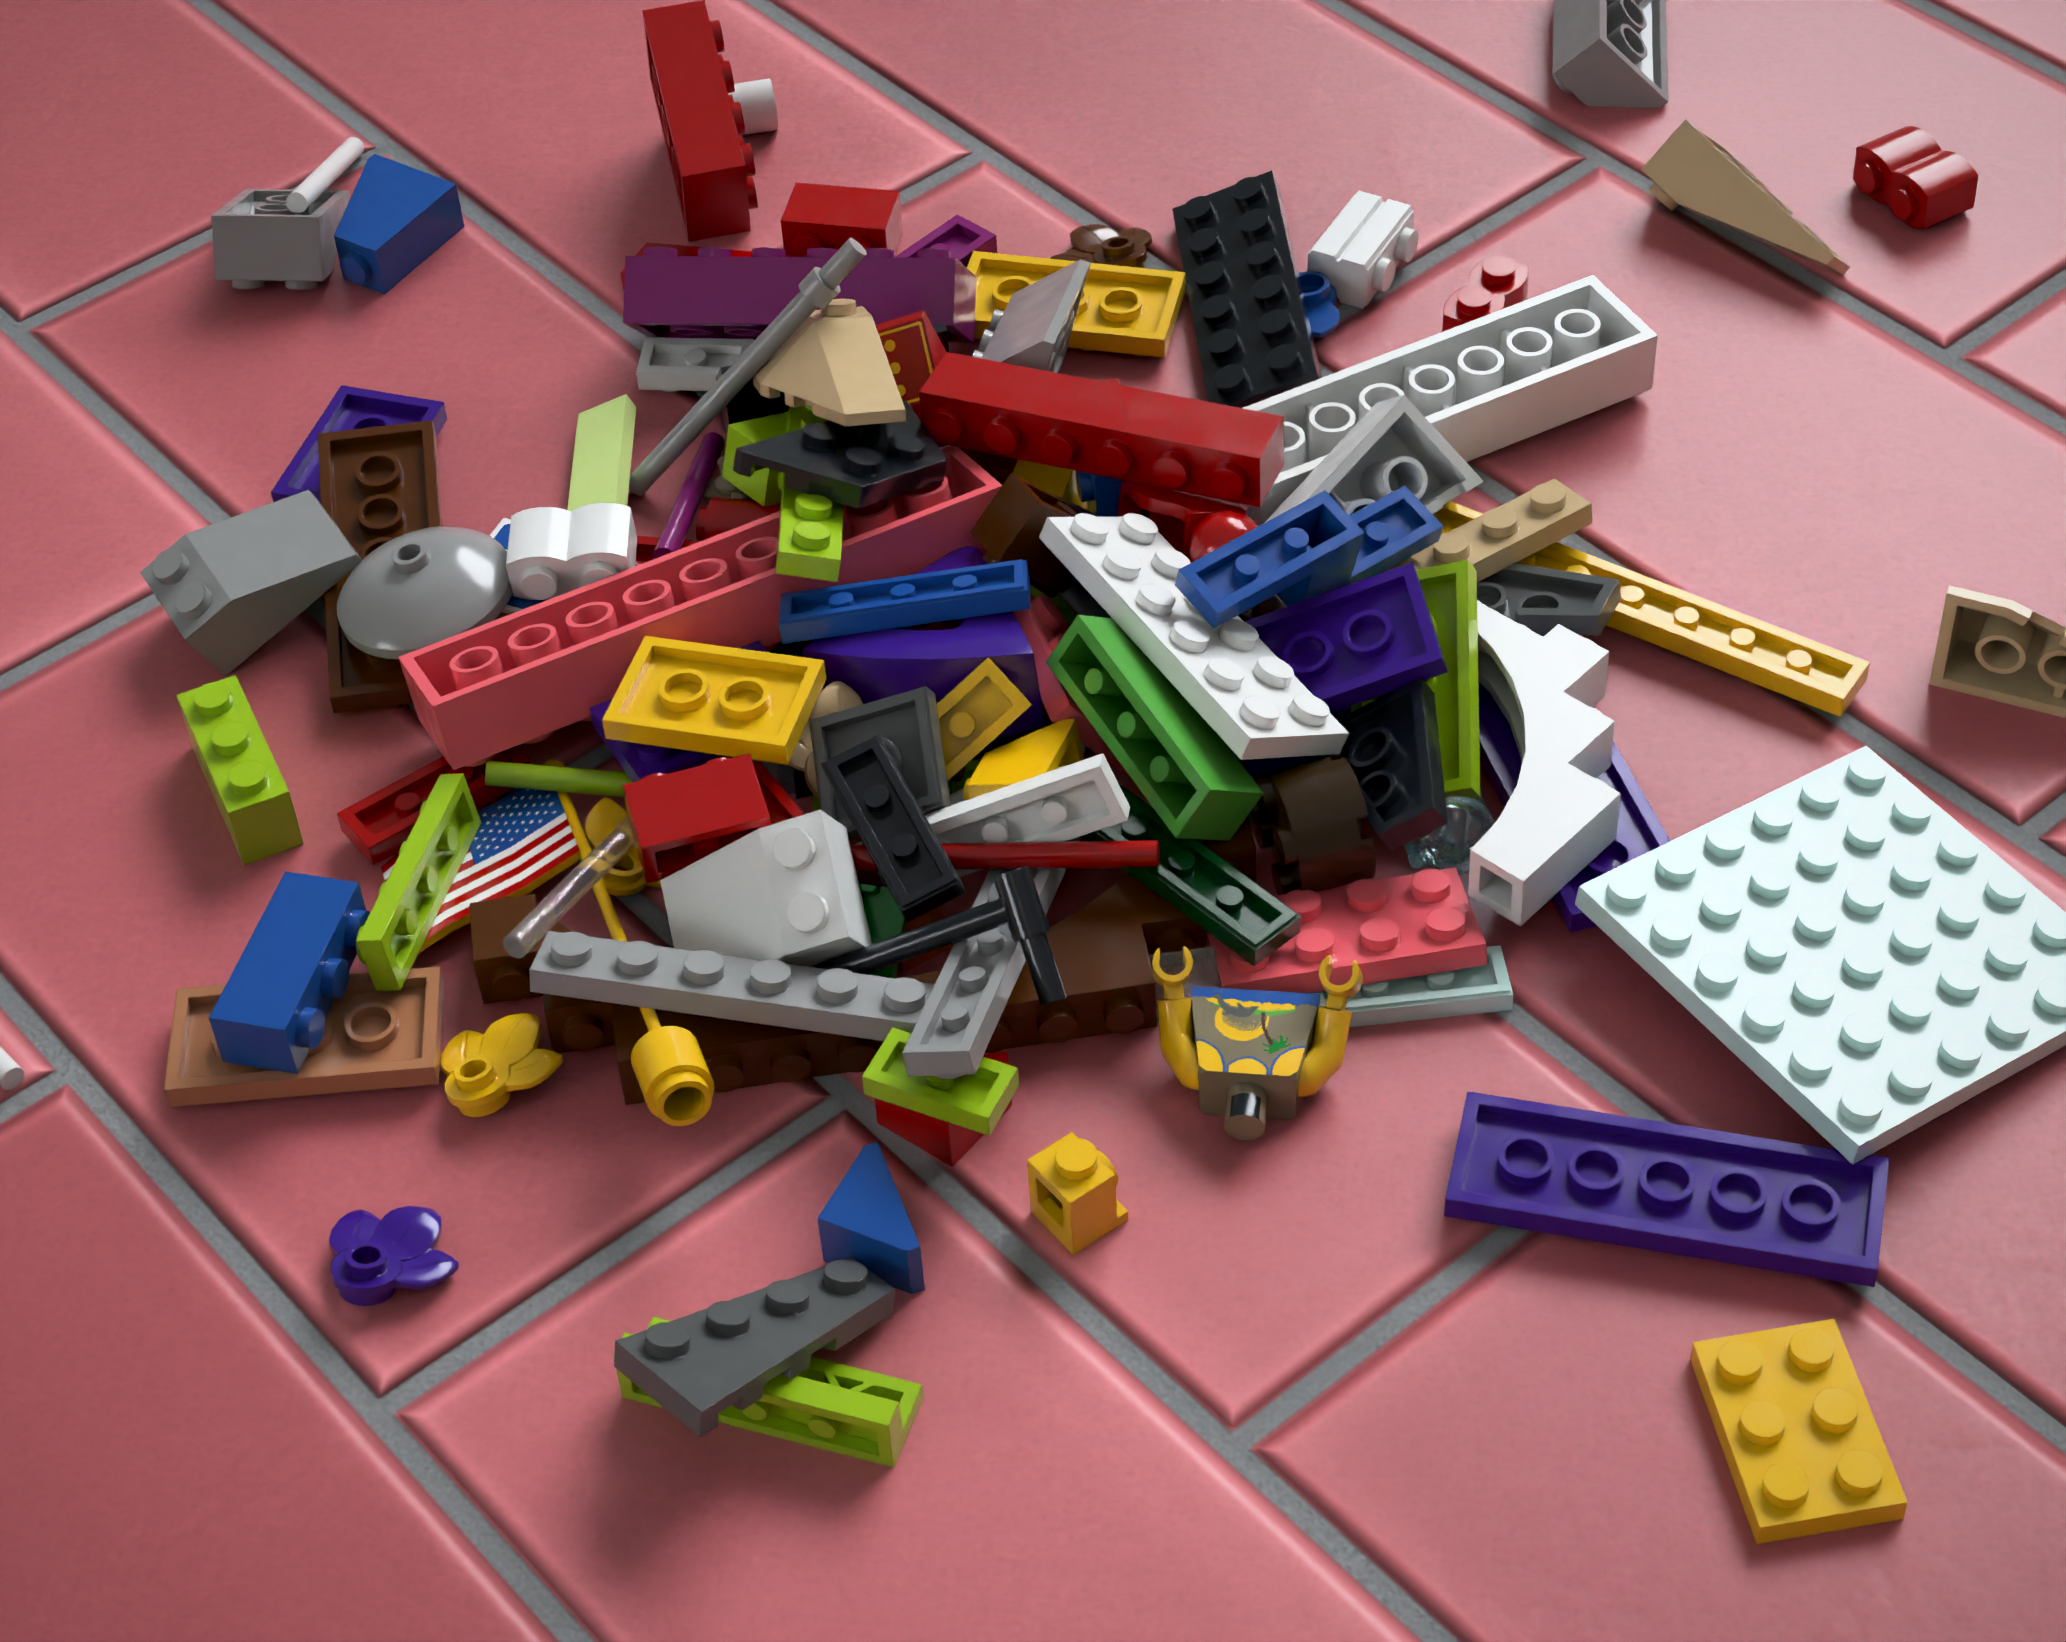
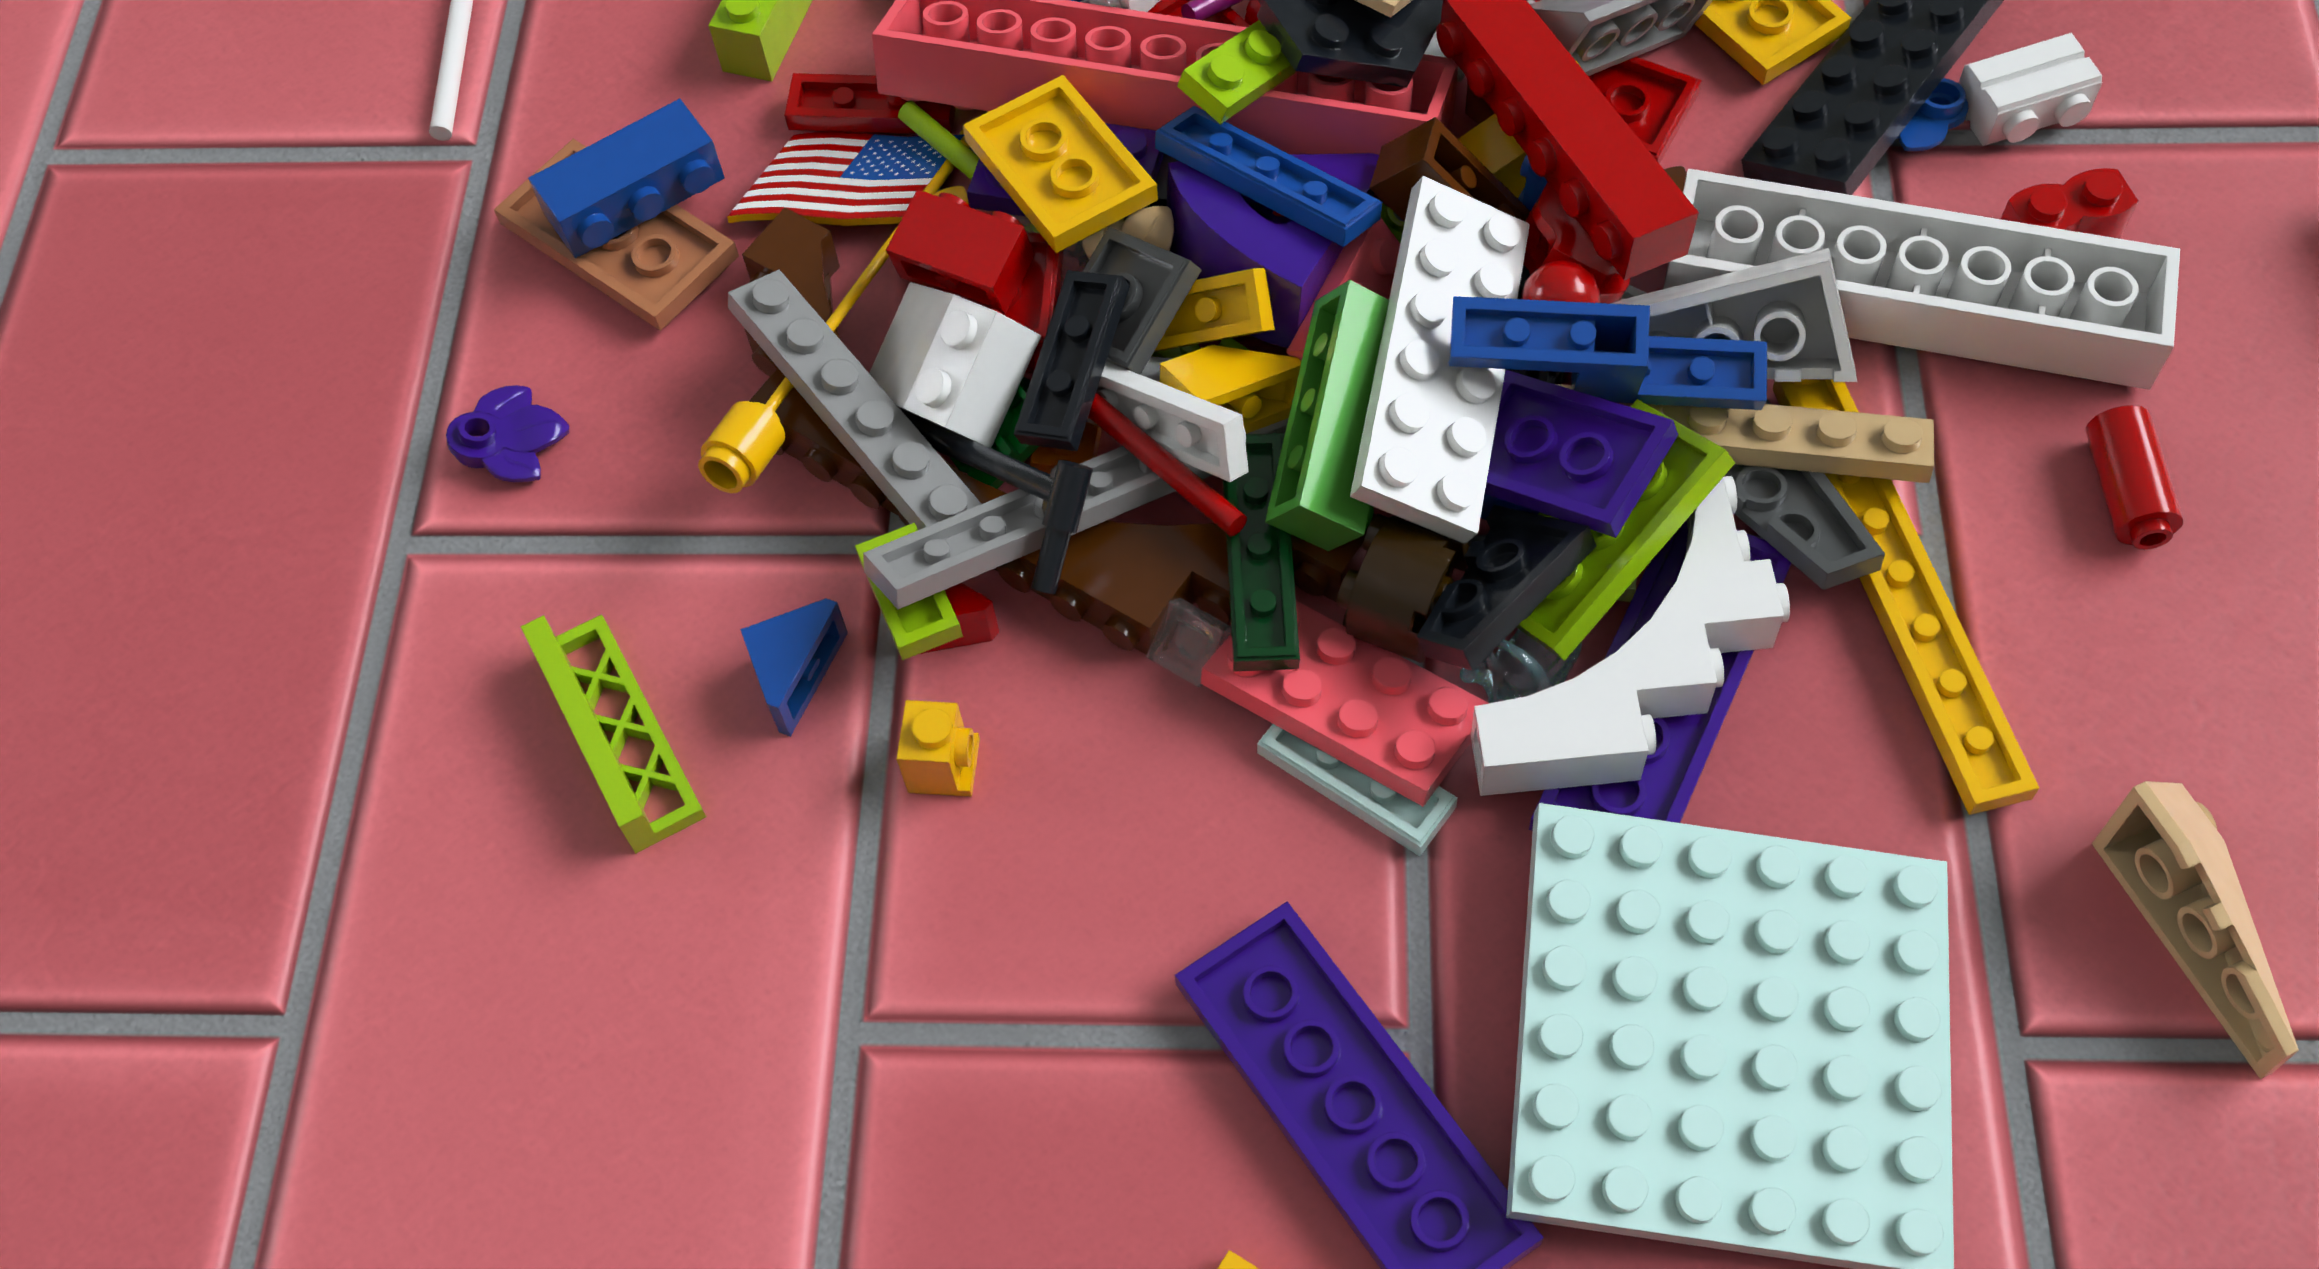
camera: 45 degrees right, 15 degrees up
lime plate [356,773,481,991] -> none
yellow plate [440,1013,563,1117] -> none
clear bar [503,816,635,958] -> none
dark grey wing [614,1257,895,1437] -> none
torso [1152,946,1363,1141] -> none
none -> red brick [2085,405,2183,550]

